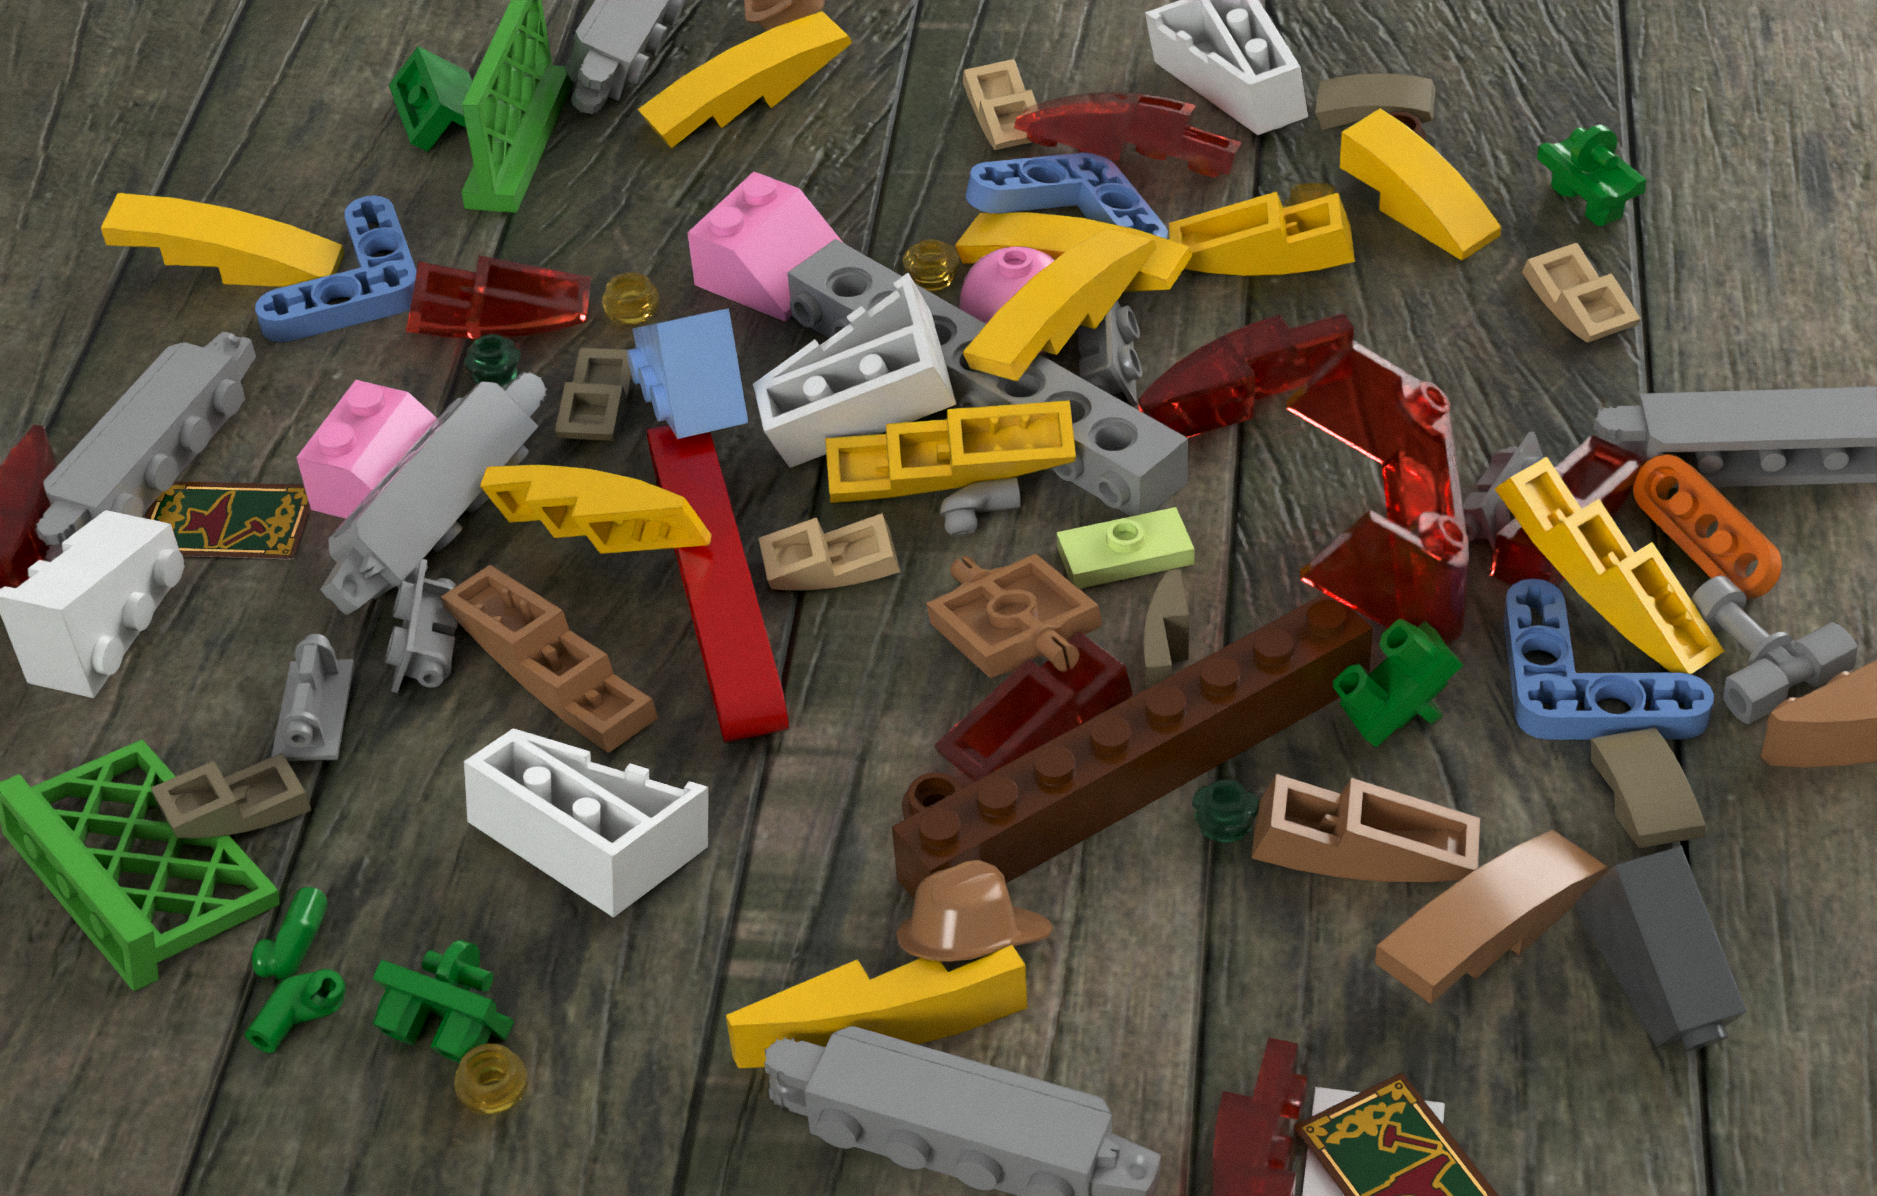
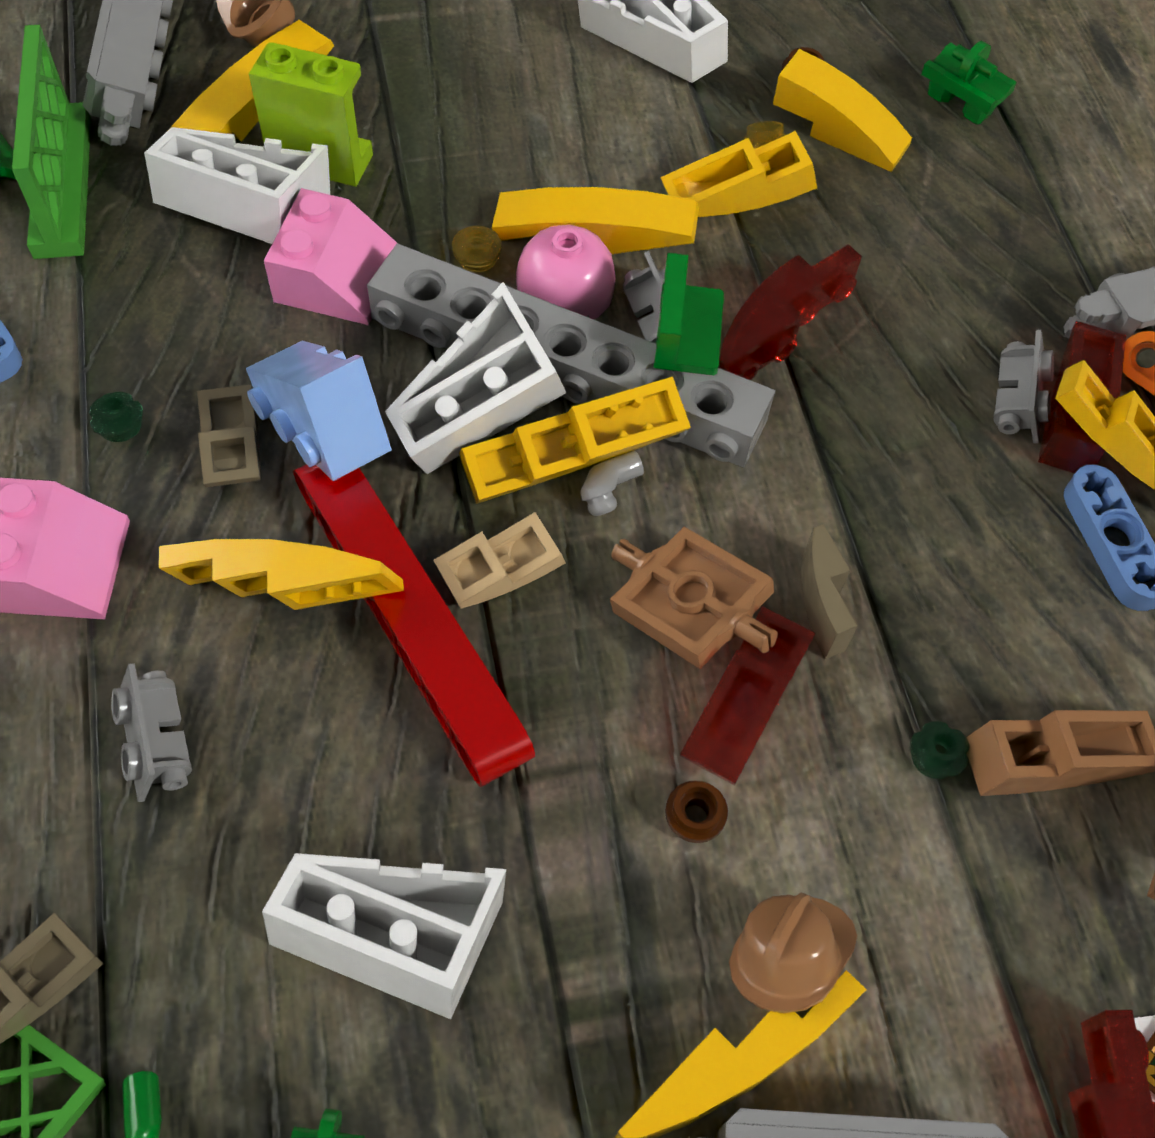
camera: 25 degrees left, 15 degrees up
light grey hinge [271,634,355,761] -> none
light grey hinge [320,371,547,616] -> none
clear red slope [406,255,591,339] -> none
medium nougat slope [440,565,658,753] -> none
clear yellow plate [602,272,660,324] -> none
reddish brown brick [892,590,1373,899] -> none
tan slope [963,59,1047,150] -> none
yellow slope [963,228,1157,381] -> none
medium blue beam [965,153,1168,239] -> none
clear red slope [1014,92,1242,177] -> none
yellowish green plate [1056,507,1195,589] -> none
clear red windscreen [1286,340,1469,646] -> none
dark tan slope [1315,73,1435,130] -> none
green hips [1332,619,1464,748] -> none
tan slope [1522,242,1641,343] -> none
none -> white wedge [144,127,331,244]
none -> lime panel [249,42,373,187]
none -> green panel [653,253,724,375]

